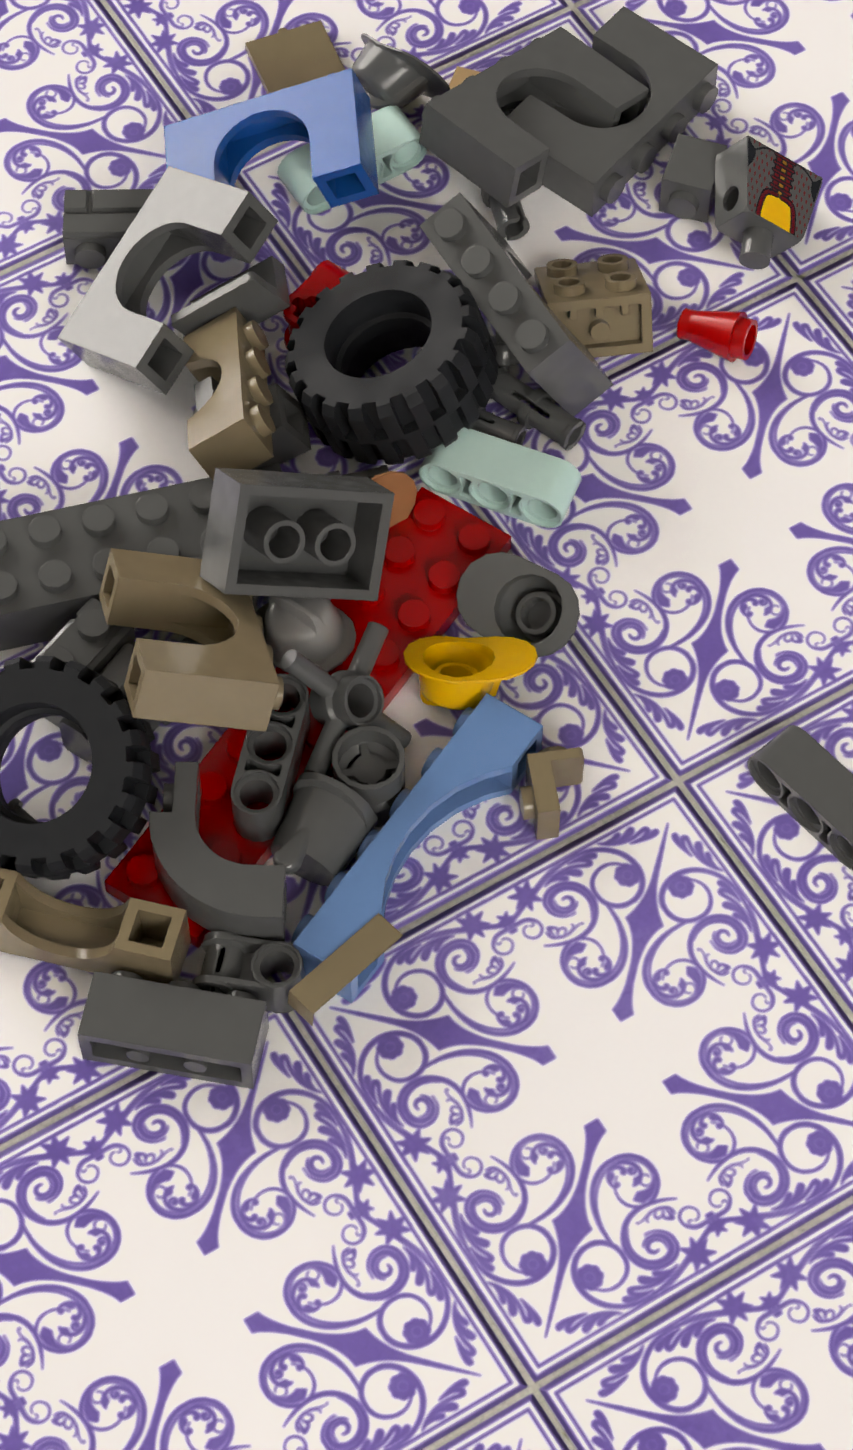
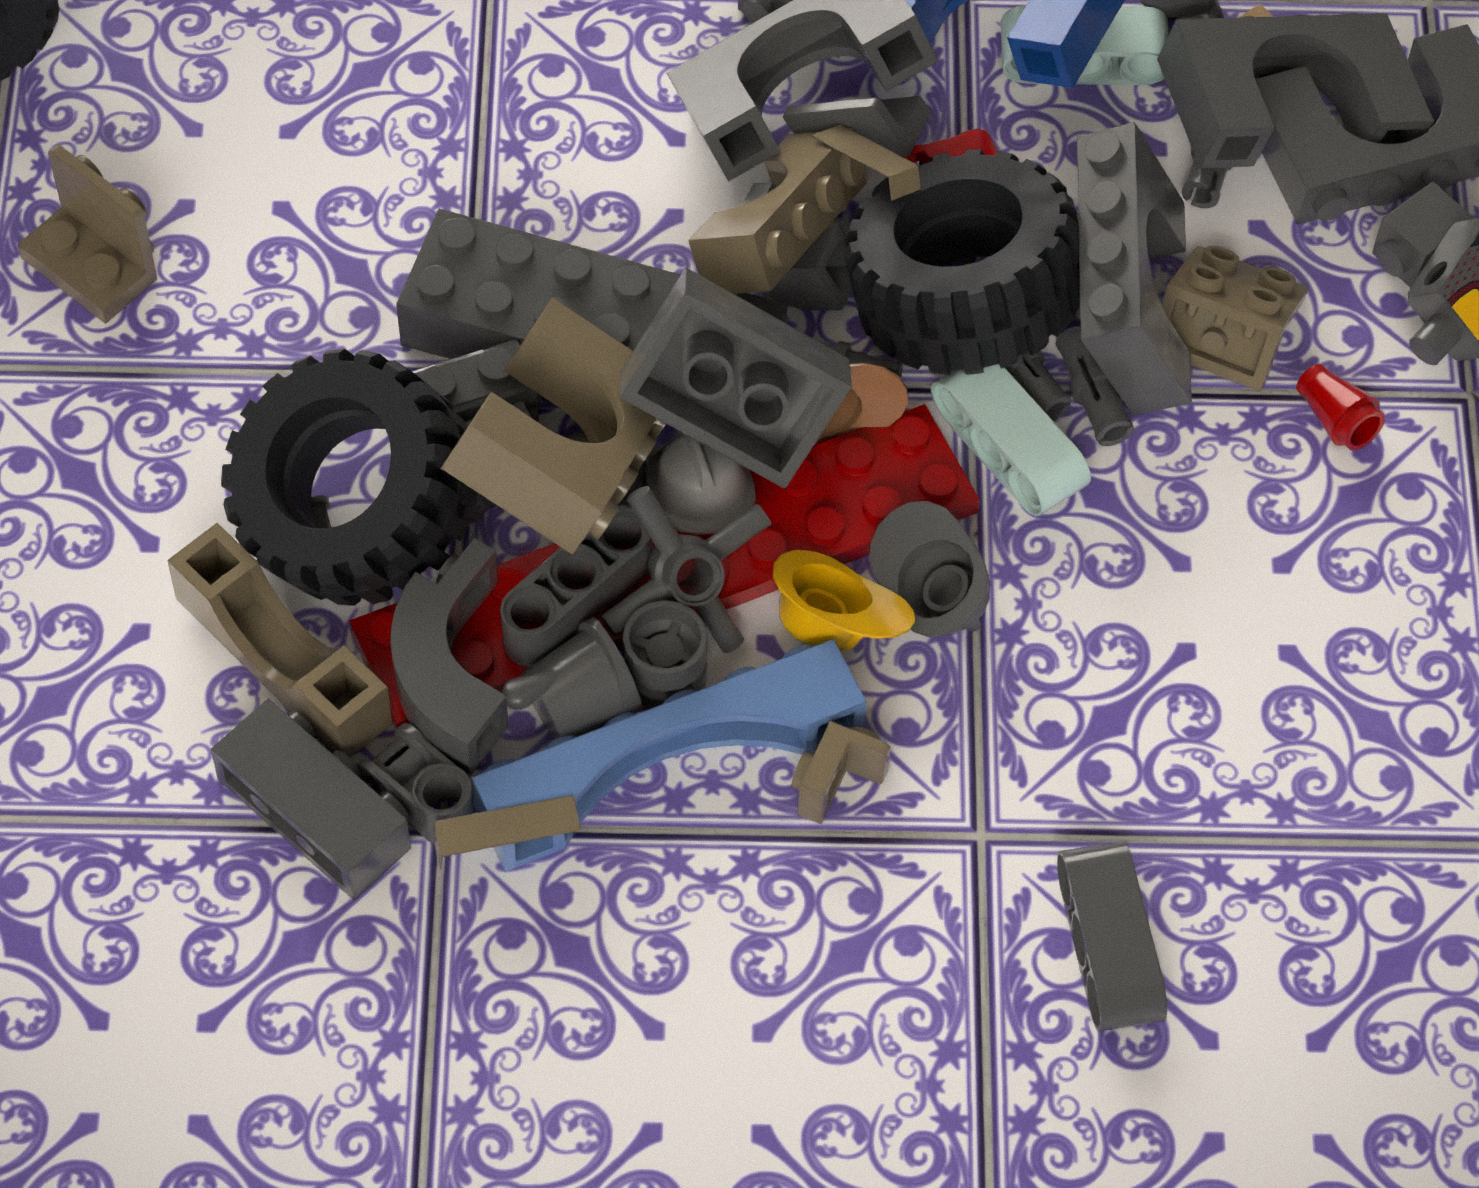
camera: 30 degrees right, 0 degrees up
none -> dark tan piece [811,124,921,201]

